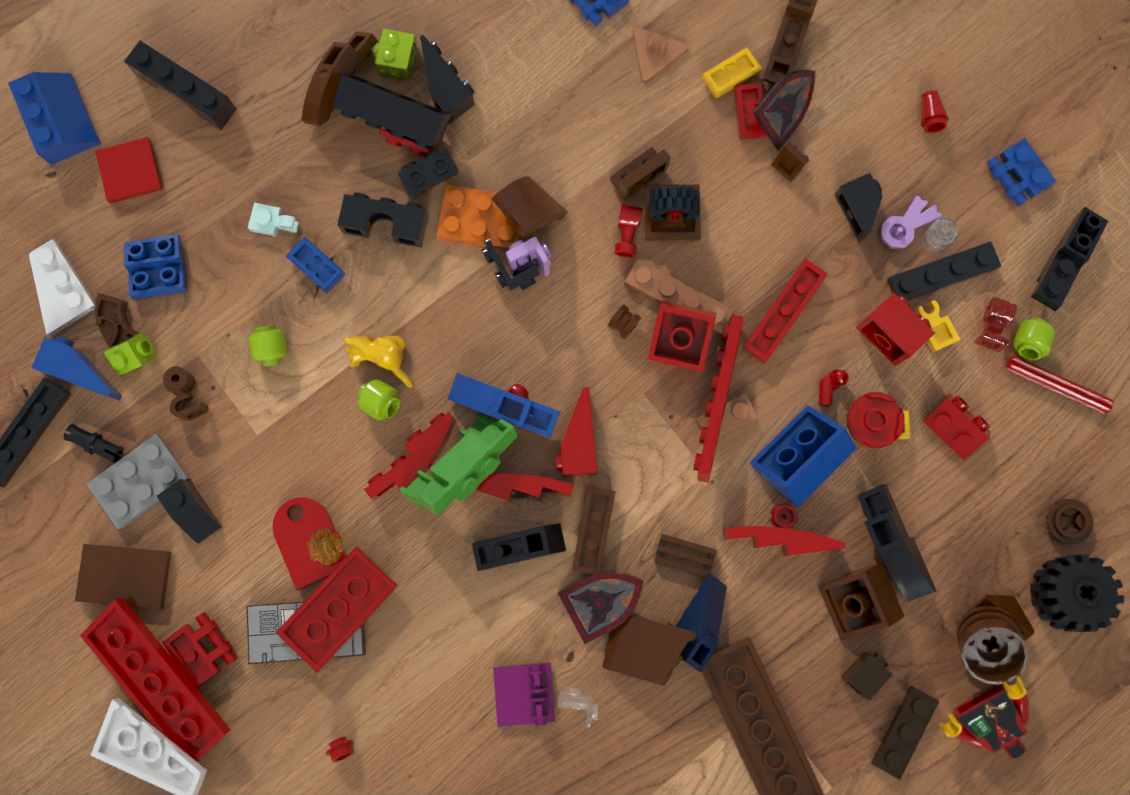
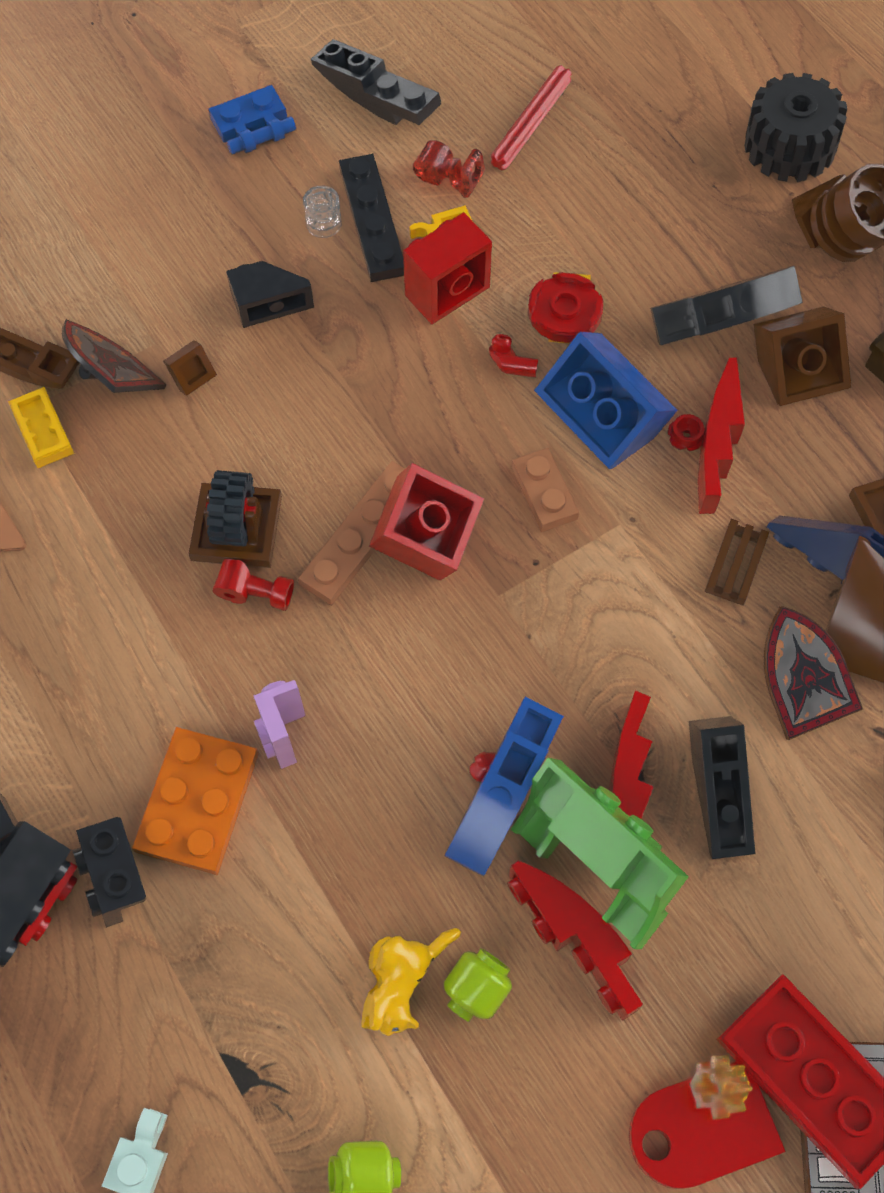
camera: 85 degrees left, 15 degrees down
blue plate [286,236,346,294] -> none
black arch [337,193,428,248] -> none
black bracket [481,239,540,291] -> none
reddish brown slope [492,176,568,237] -> none
red slope [555,387,597,477] -> none
reddish brown plate [572,486,616,575] -> none
reddish brown wheel [607,304,641,339] -> none
reddish brown bracket [610,147,671,200] -> none
red plate [693,315,744,483] -> none
red plate [734,83,767,140] -> none
red plate [742,258,828,364] -> none
lavender piece [880,195,942,249] -> none
red cone [921,90,949,133] -> none
red bracket [923,393,990,460] -> none
lime head [1013,318,1055,361] -> none
reddish brown gear [1045,499,1093,544] -> none

